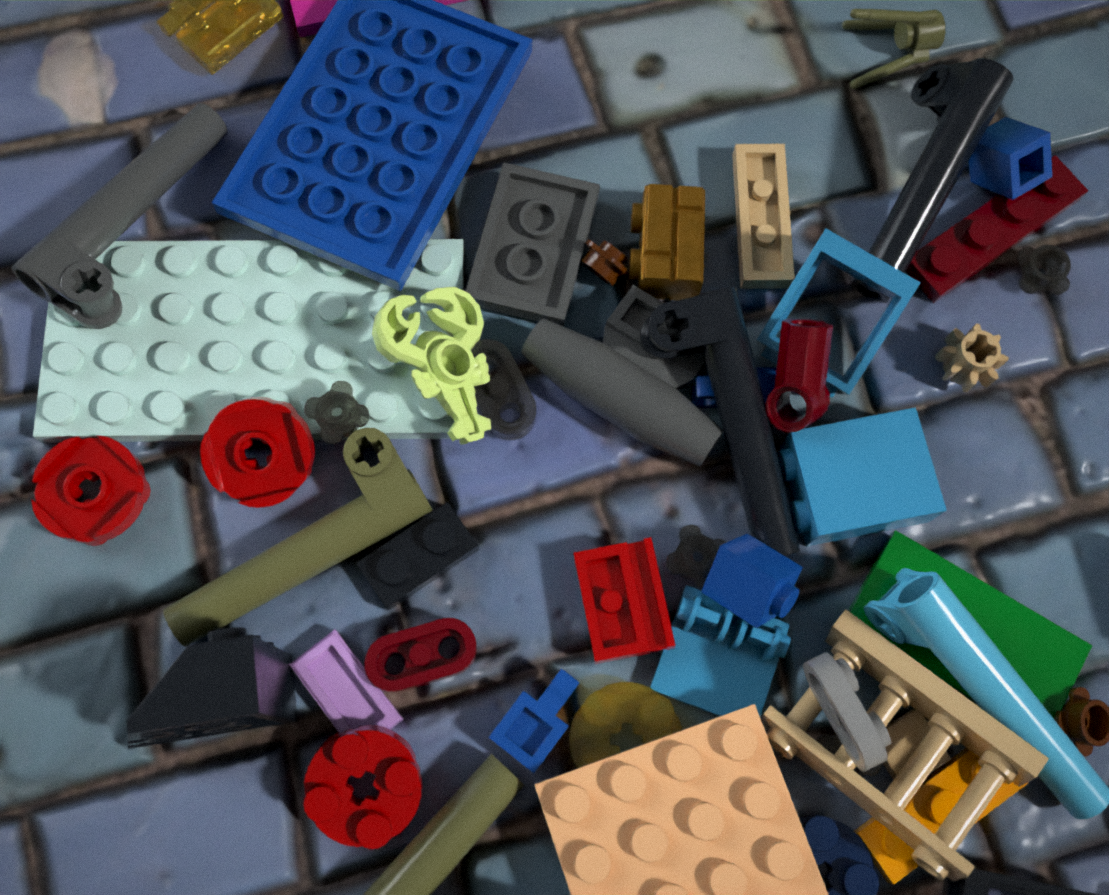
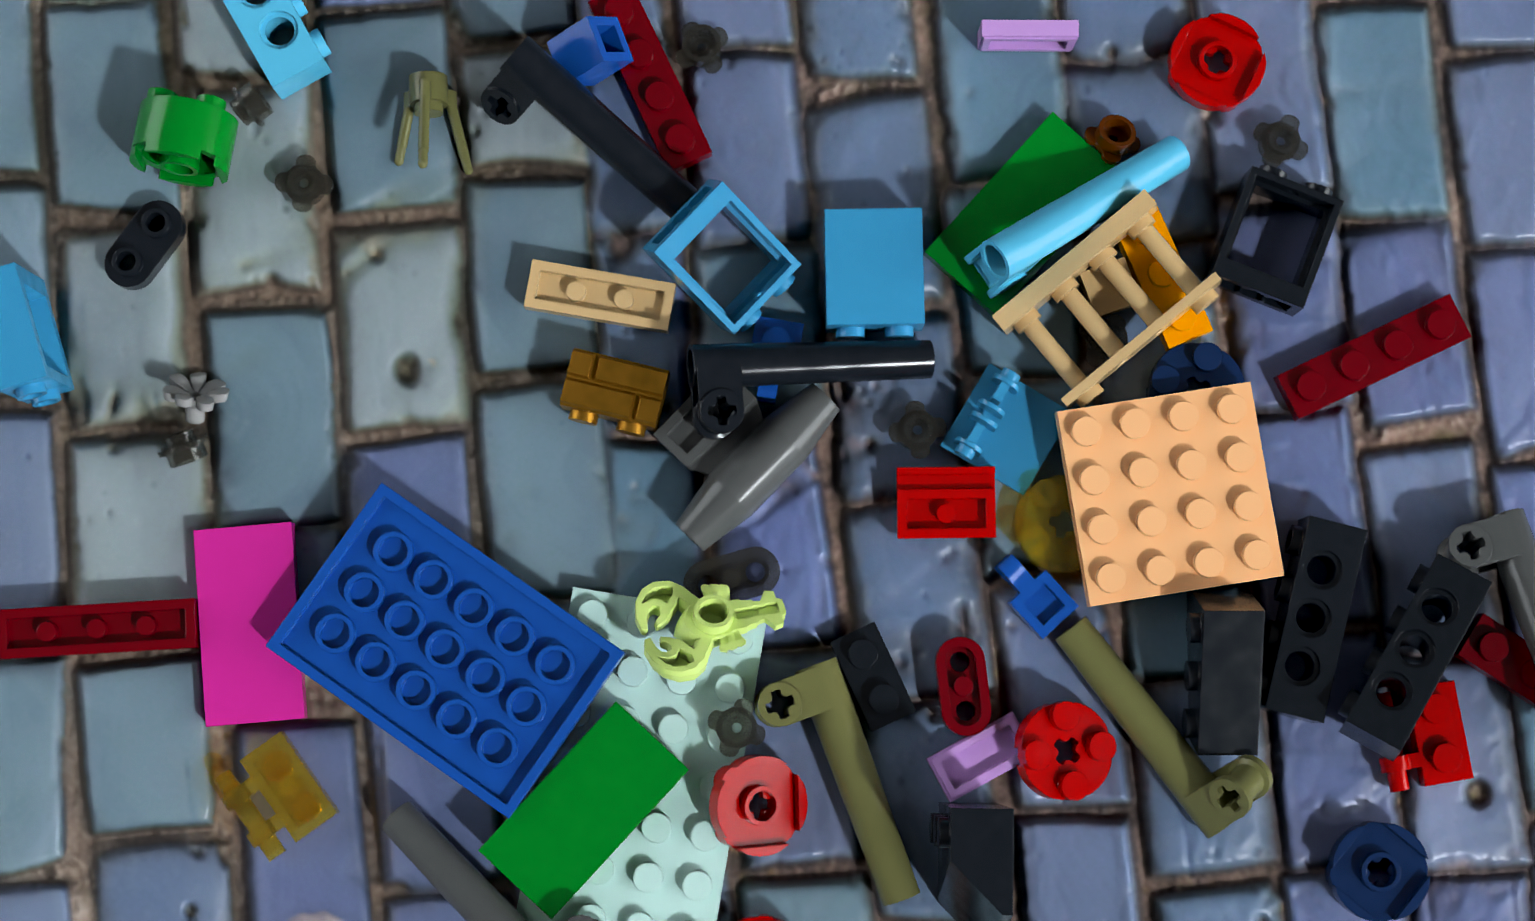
camera: 80 degrees left, 10 degrees up
dark grey plate [465,162,600,327] -> none
reddish brown plate [581,239,629,286] -> none
blue brick [701,533,803,628] -> none
dark red piece [765,319,833,432] -> none
light grey plate [803,652,891,772] -> none
tan gear [935,323,1009,392] -> none
none -> green tile [478,702,689,919]

